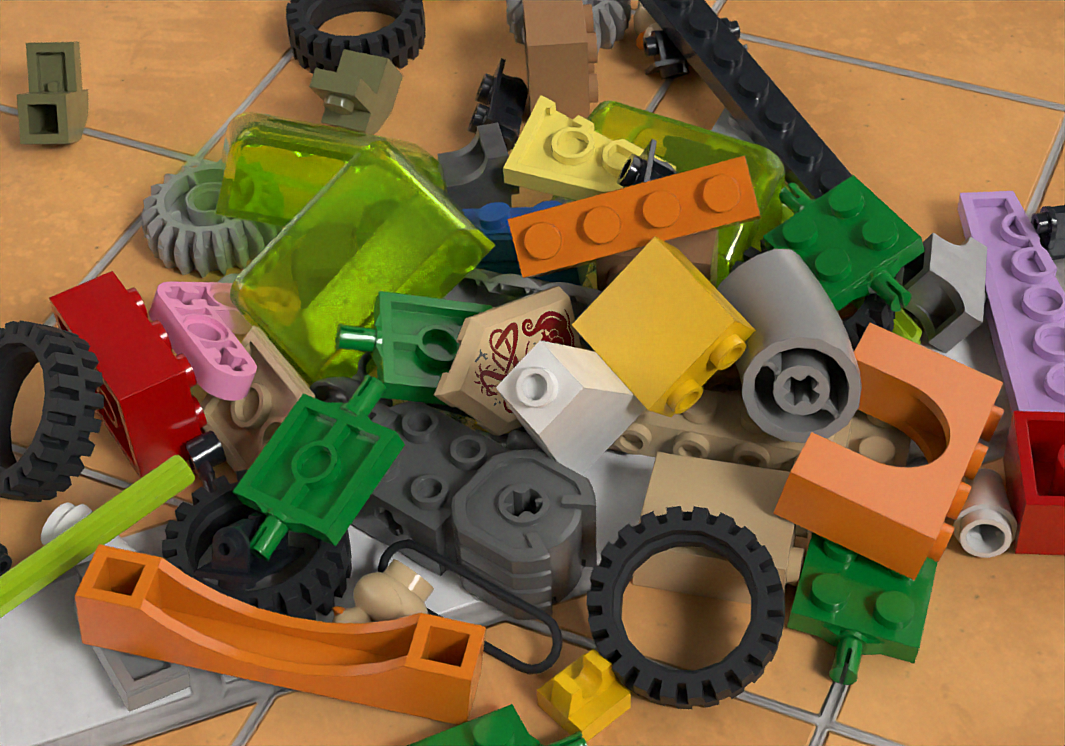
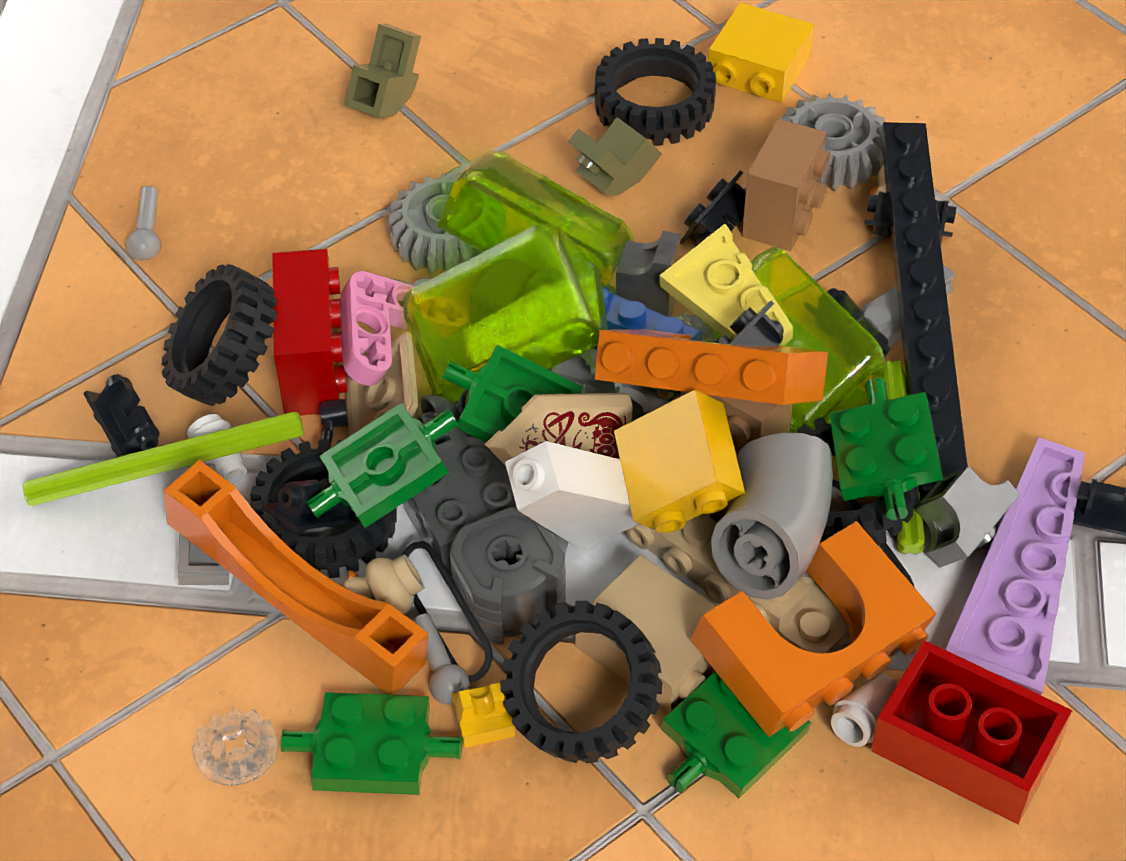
camera: 25 degrees right, 5 degrees up
none -> light grey bar [412,613,470,705]

